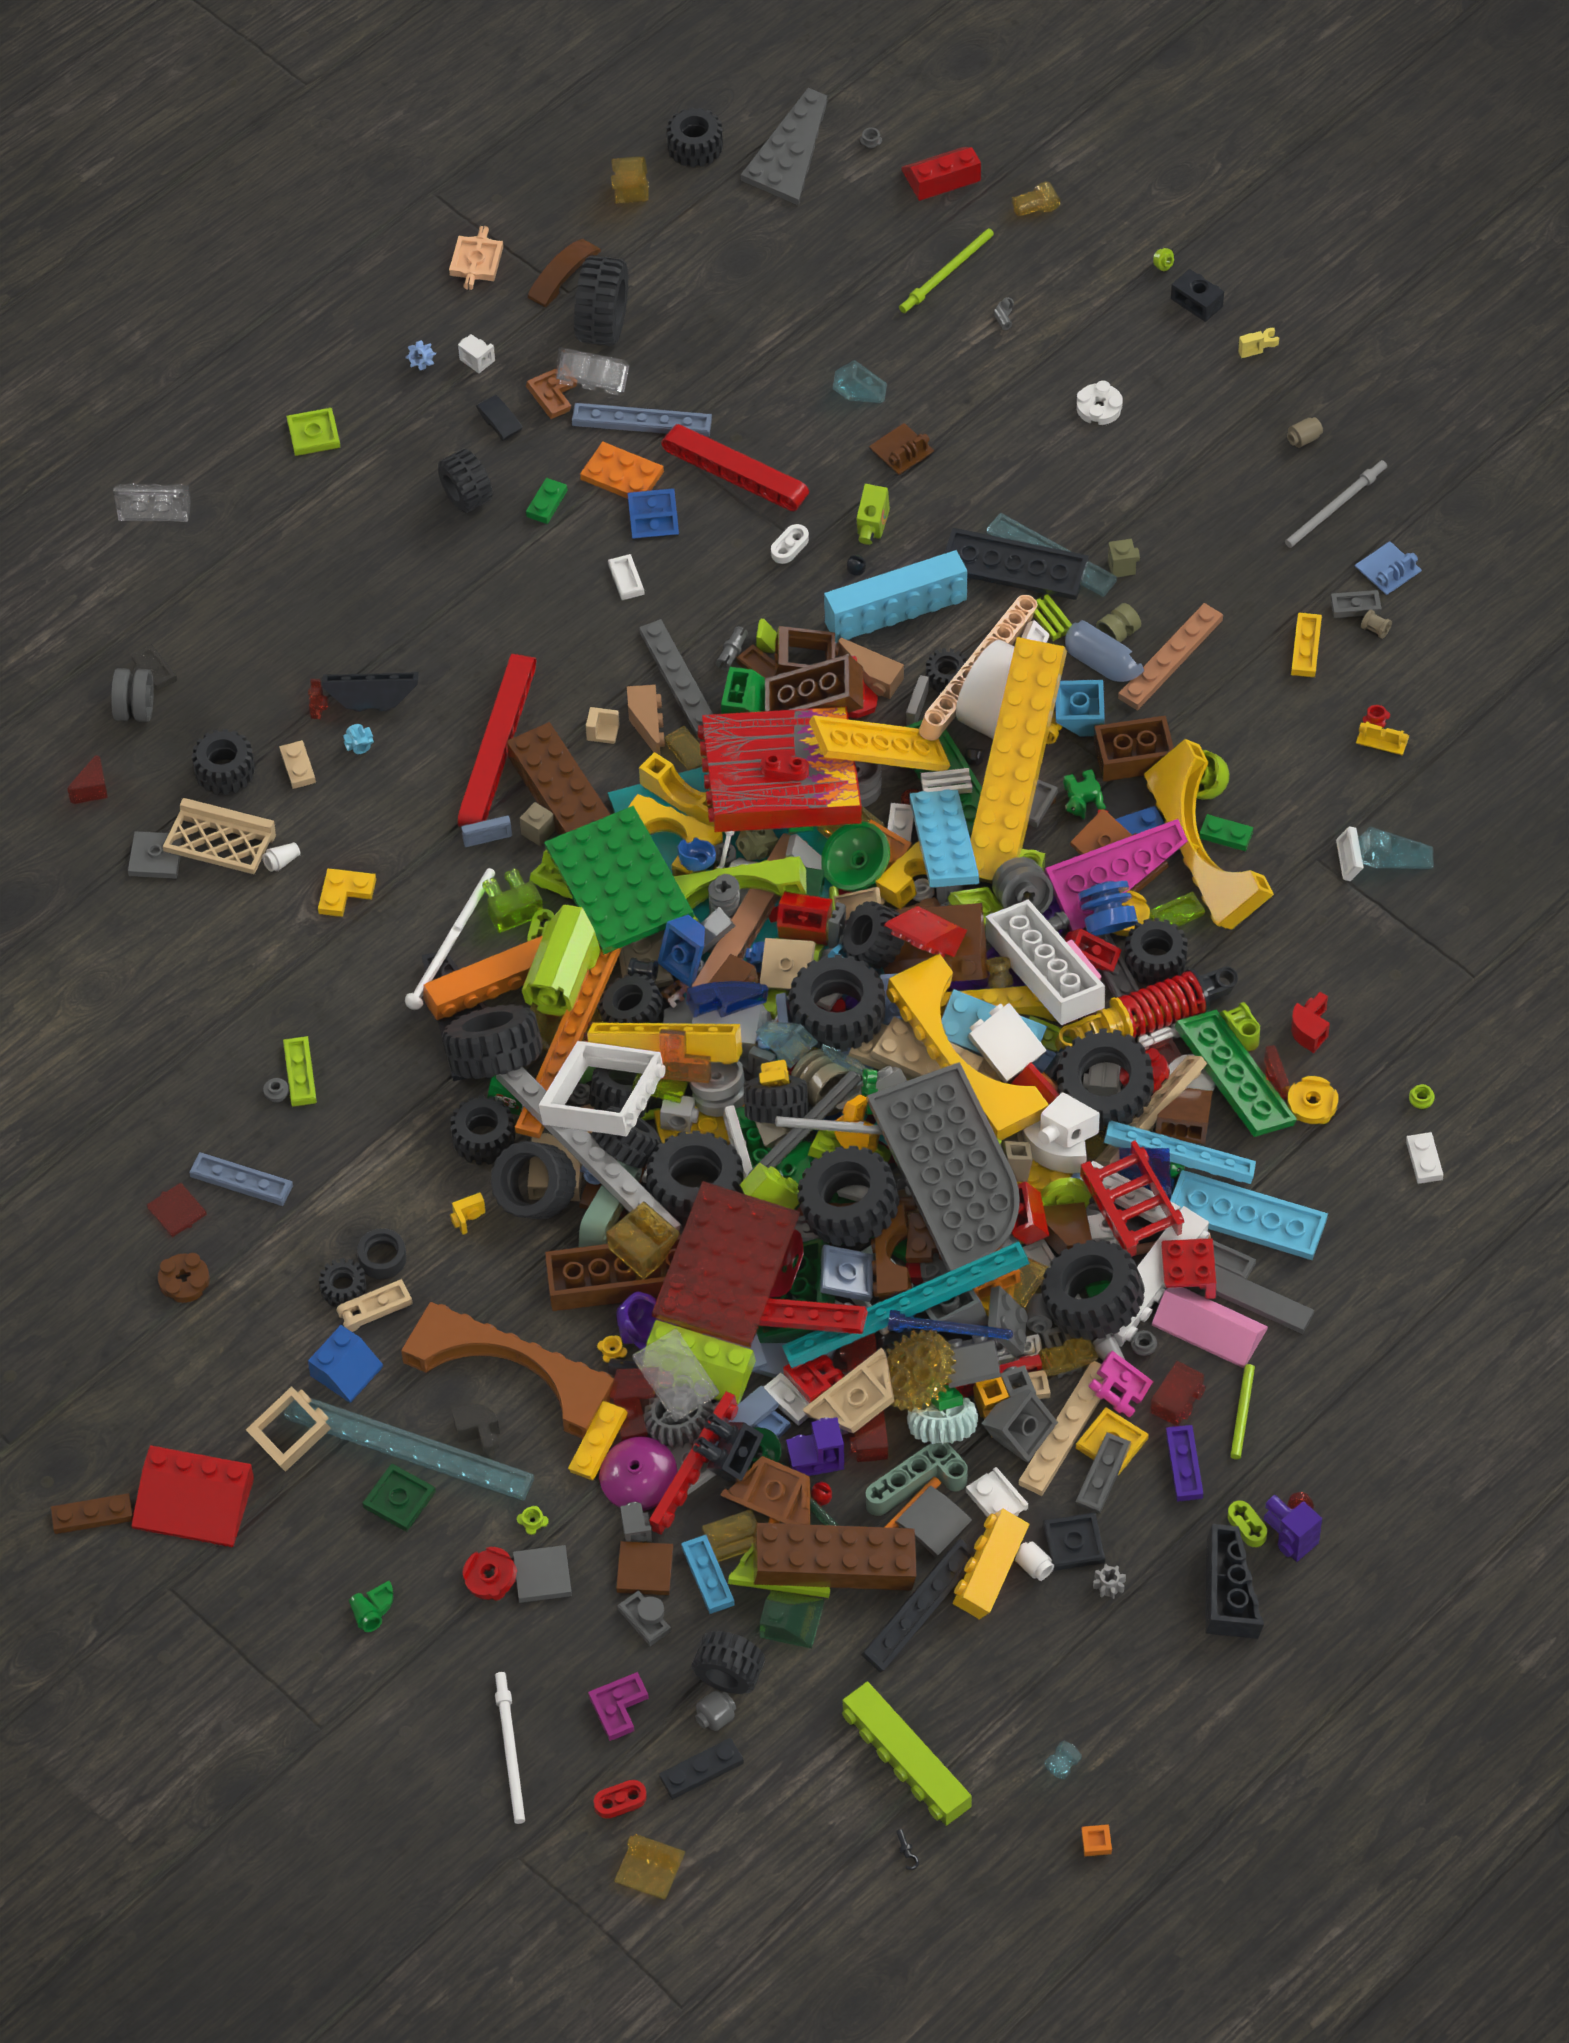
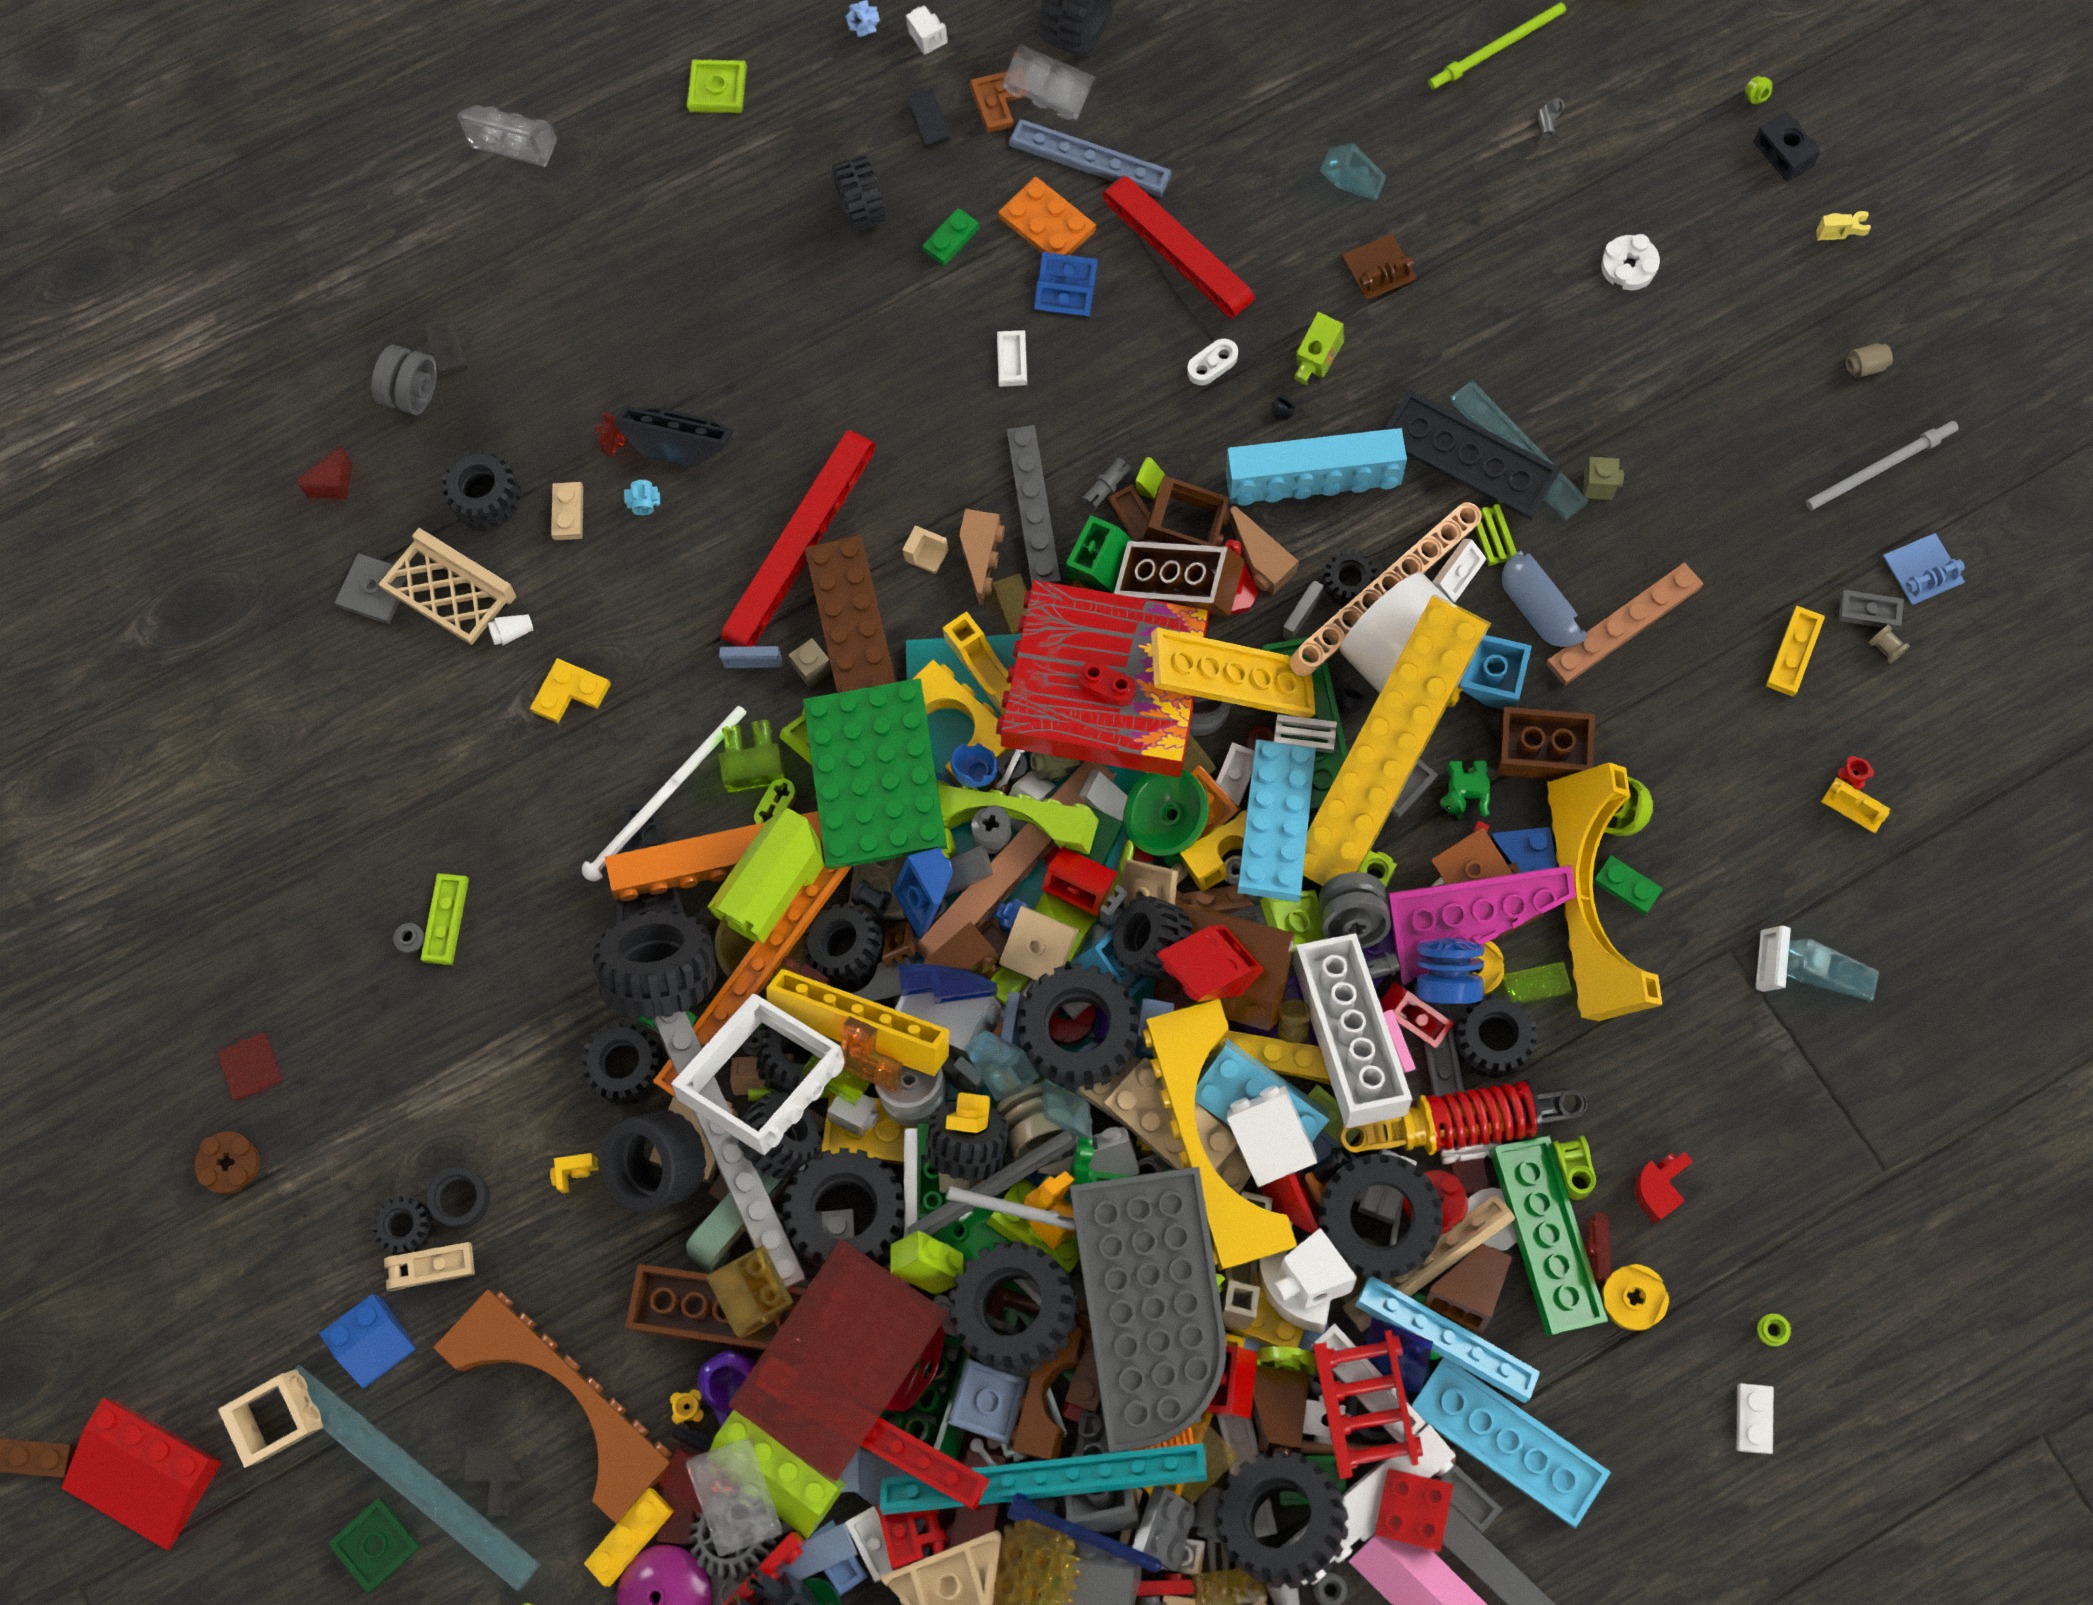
camera: 20 degrees right, 15 degrees up
sand blue tile [189,1152,293,1206] -> none
olive wheel [1096,603,1141,643] -> none

